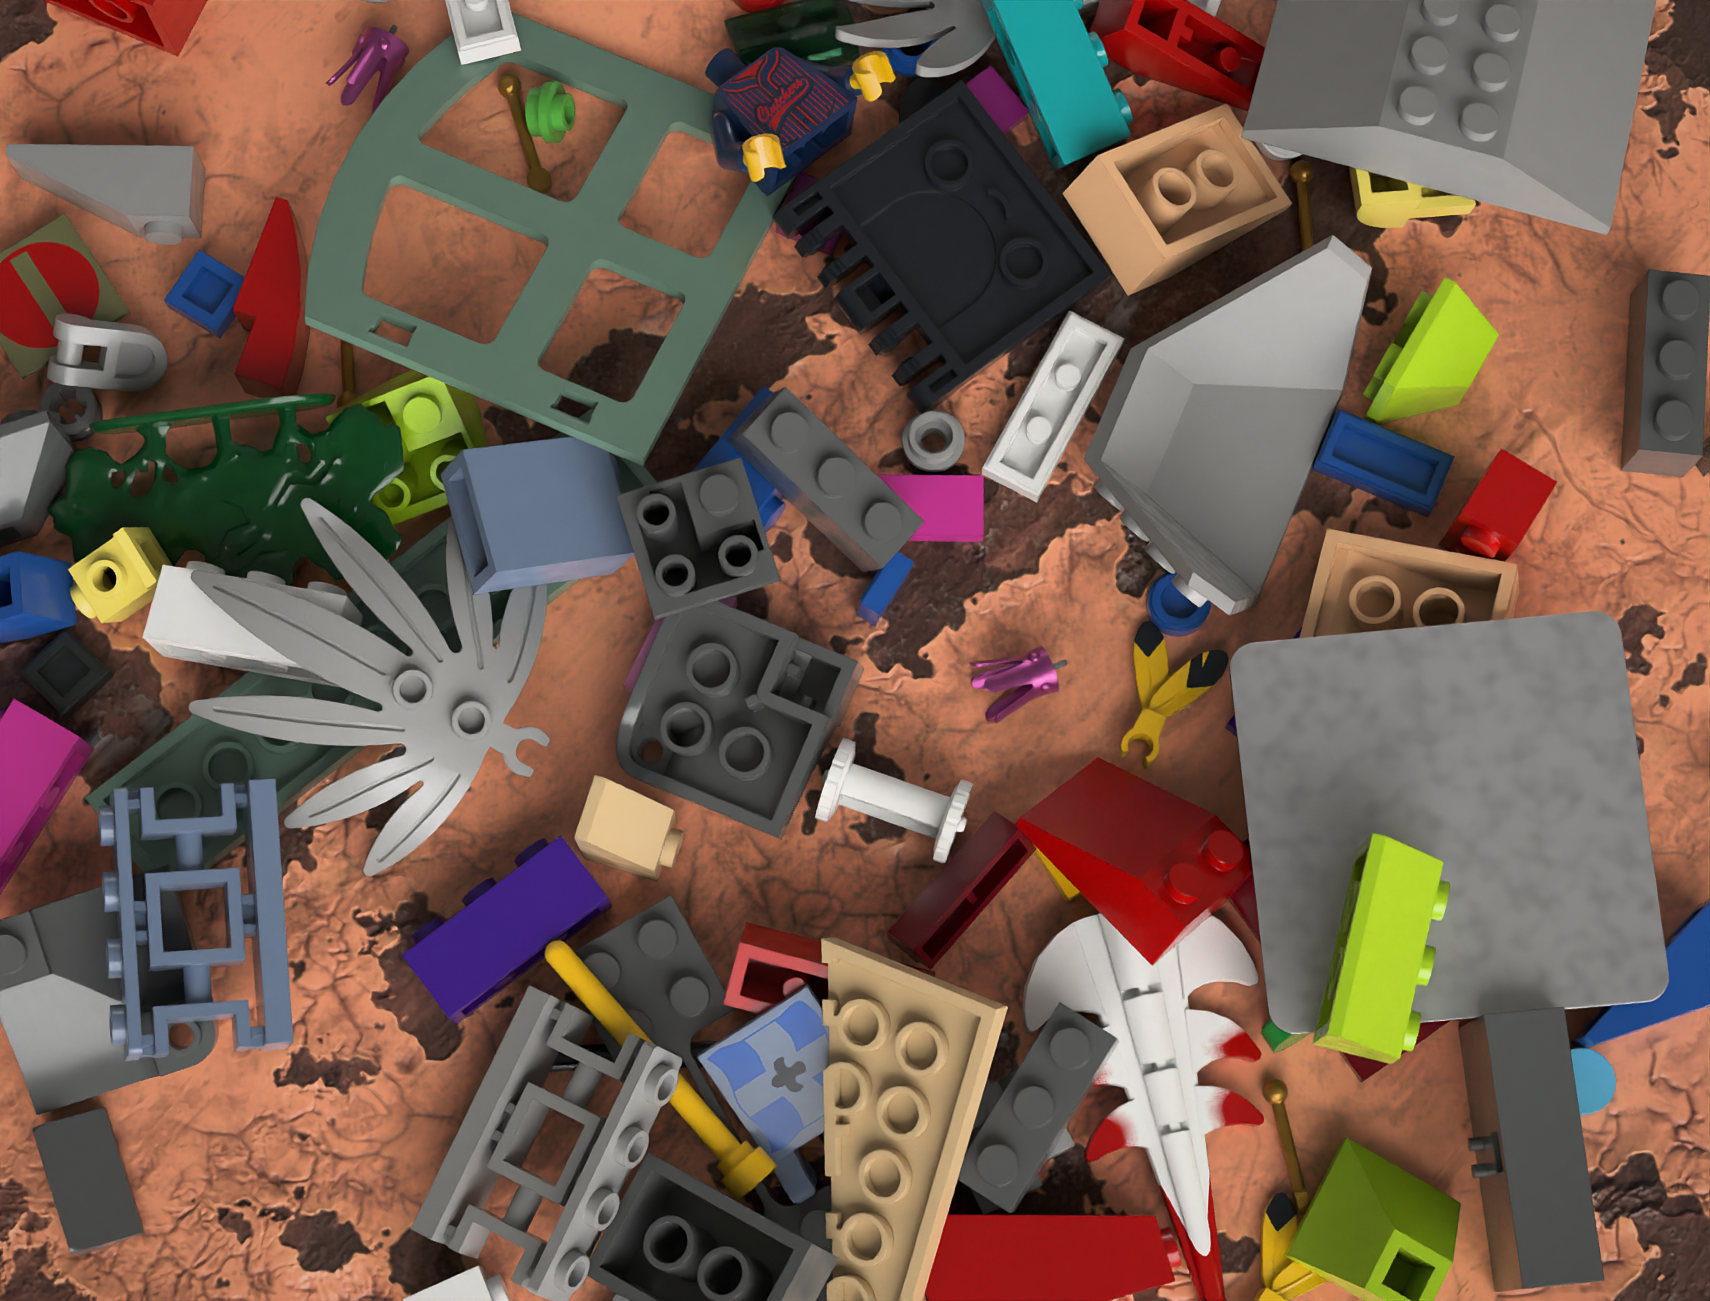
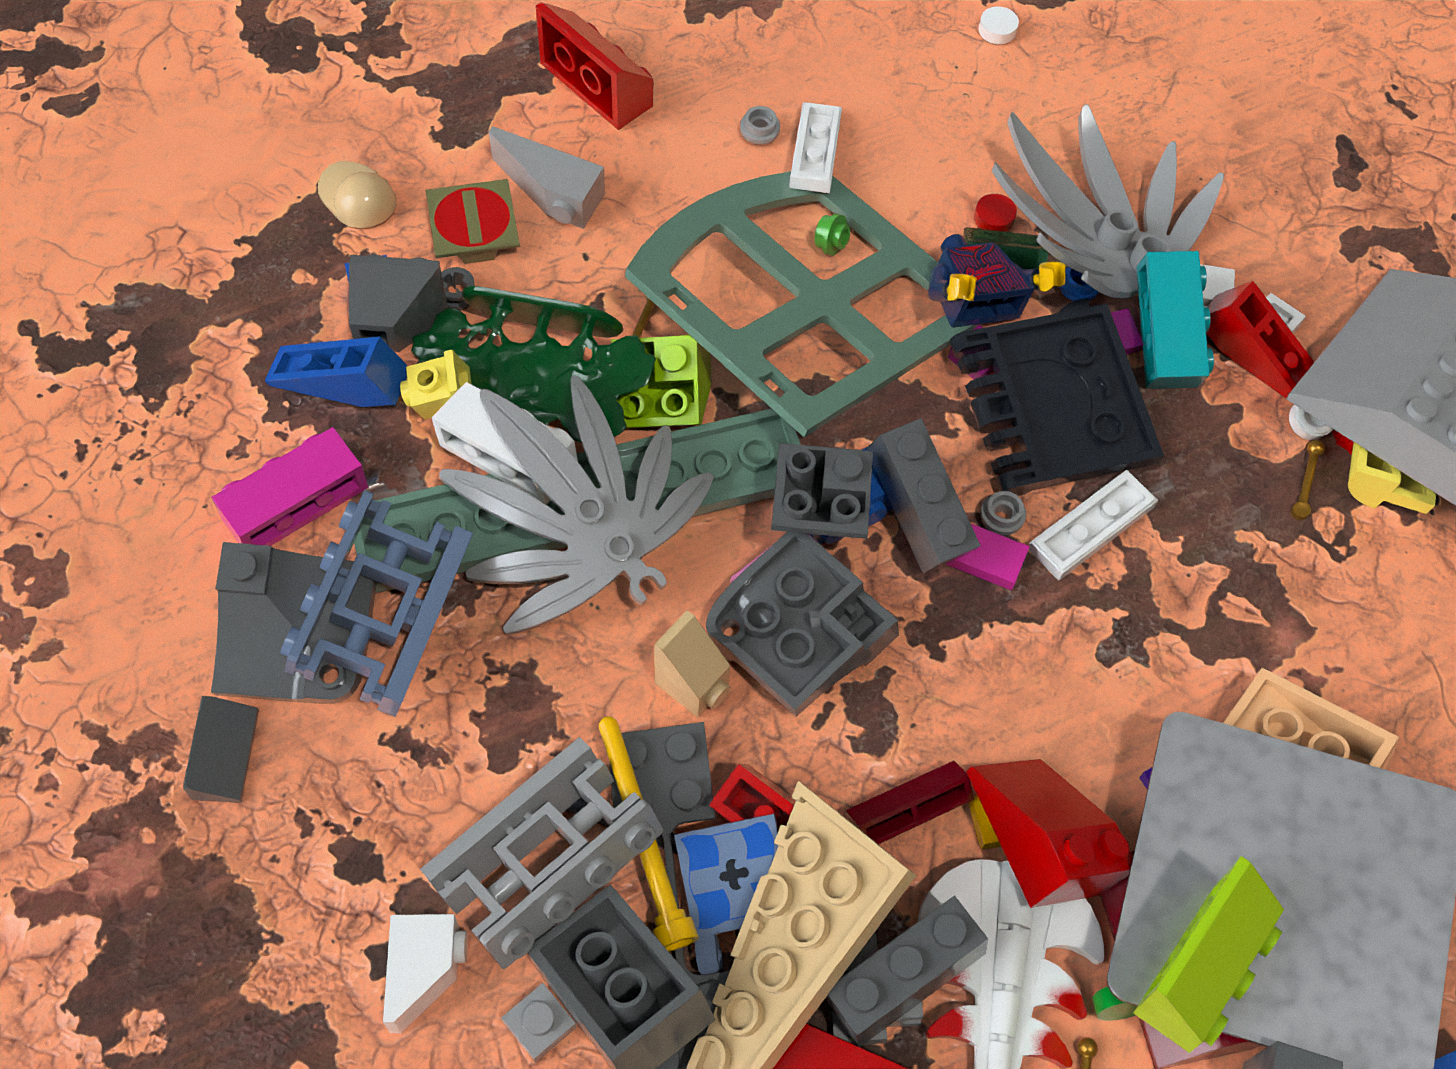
camera: 20 degrees right, 15 degrees down
pearl dark grey tile [20,628,114,720] -> none
light grey plate [47,313,168,392] -> none
blue plate [164,250,245,339] -> none
red slope [232,197,310,399] -> none
flat silver piece [325,25,409,114] -> none
dark purple brick [402,836,612,1025] -> none
sand blue brick [441,437,634,594] -> none
pearl gold hinge [497,74,552,194] -> none
white hose [815,738,973,864] -> none
blue tile [856,552,914,626] -> none
flat silver piece [969,645,1067,723] -> none
light nougat slope [1062,103,1292,296] -> none
light grey piece [1084,235,1372,615] -> none
yellow piece [1119,621,1229,769] -> none
blue tile [1146,572,1211,637] -> none
blue tile [1312,408,1455,518] -> none
lime slope [1363,277,1500,425] -> none
red brick [1438,448,1557,562] -> none

